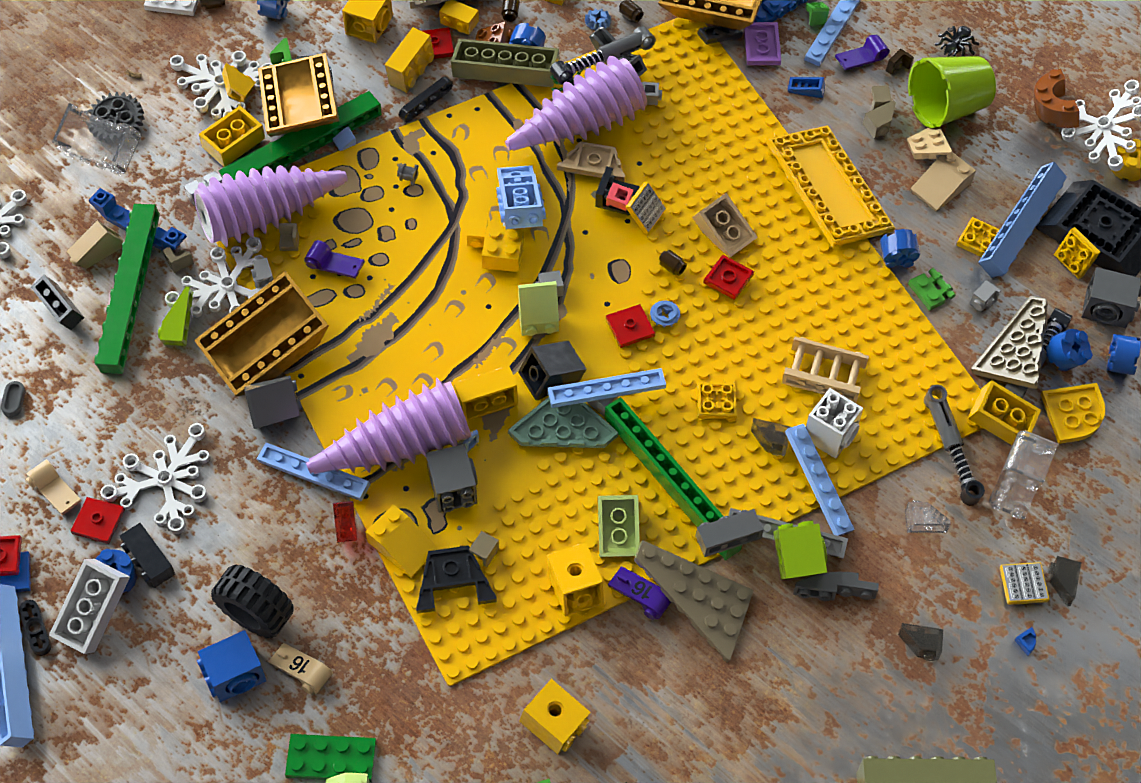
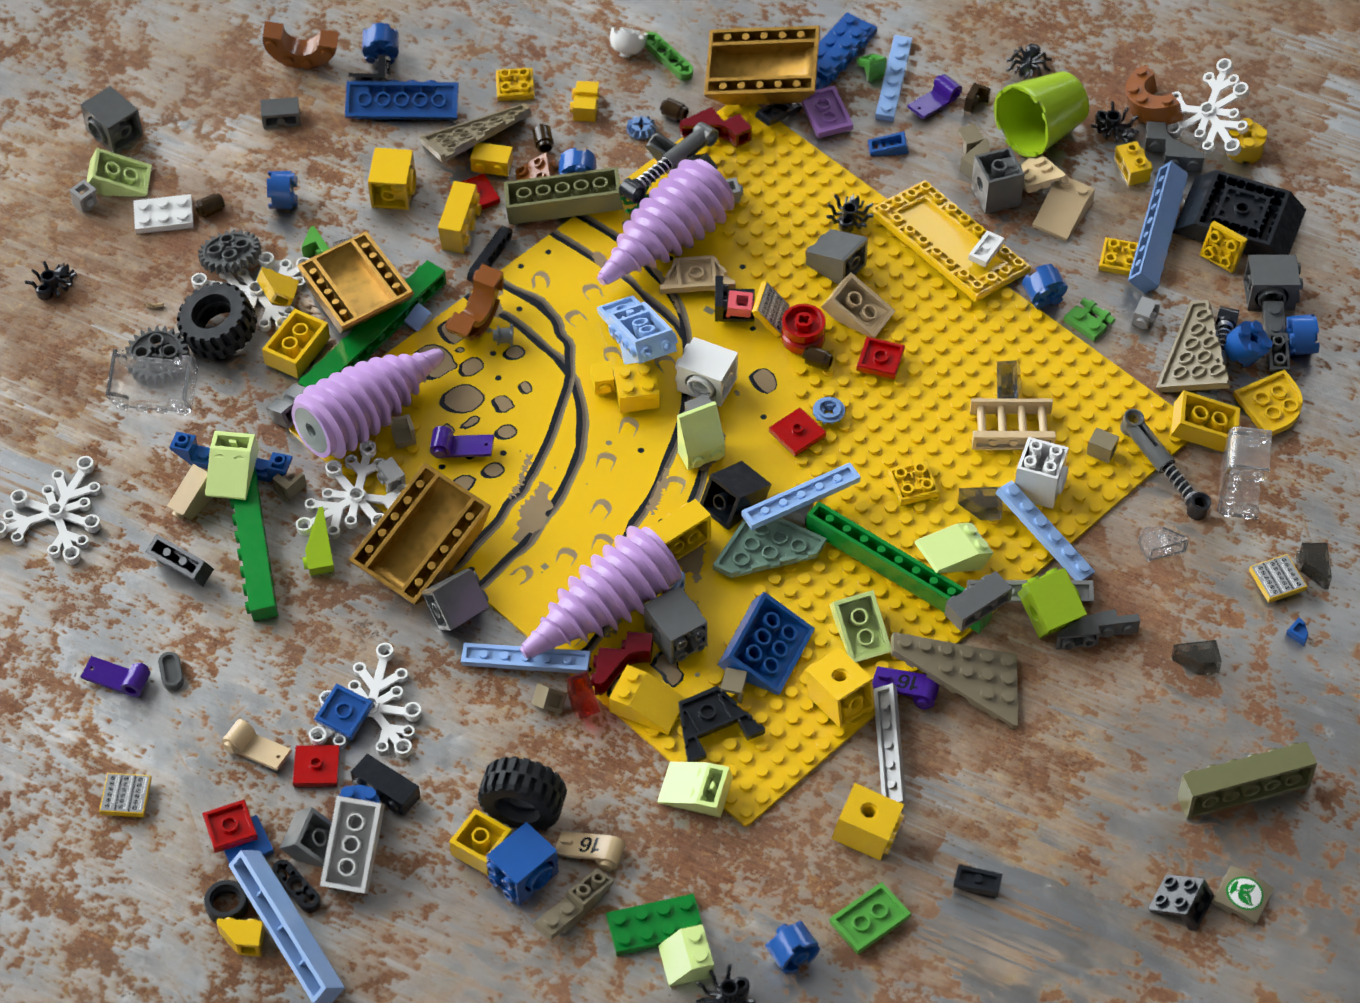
camera: 15 degrees left, 5 degrees down
none -> black animal [25,261,77,301]
none -> black tyre [177,282,257,359]
none -> dark grey gear [198,230,261,275]
none -> yellowish green slope [205,431,259,500]
none -> dark grey slope [279,807,332,868]
none -> blue tile [314,683,374,740]
none -> dark orange brick [445,264,504,341]
none -> yellow brick [449,809,512,876]
none -> dark tan panel [532,683,567,713]
none -> dark tan slope [534,867,614,941]
none -> dark red arch [590,631,653,695]
none -> yellowish green slope [657,762,733,818]
none -> white brick [675,337,738,406]
none -> dark red arch [680,107,752,148]
none -> blue slope [717,592,815,695]
none -> red wheel [782,304,826,355]
none -> dark grey slope [805,229,868,285]
none -> black animal [826,194,874,233]
none -> light grey plate [873,683,906,805]
none -> yellowish green slope [915,523,993,573]
none -> white plate [968,231,1004,267]
none -> dark grey brick [971,147,1025,214]
none -> clear smoke slope [997,360,1021,399]
none -> dark tan panel [1087,428,1119,463]
none -> black animal [1091,101,1139,143]
none -> yellow brick [1114,141,1153,186]
none -> dark grey arch [1145,121,1204,171]
none -> dark grey slope [1262,301,1290,371]

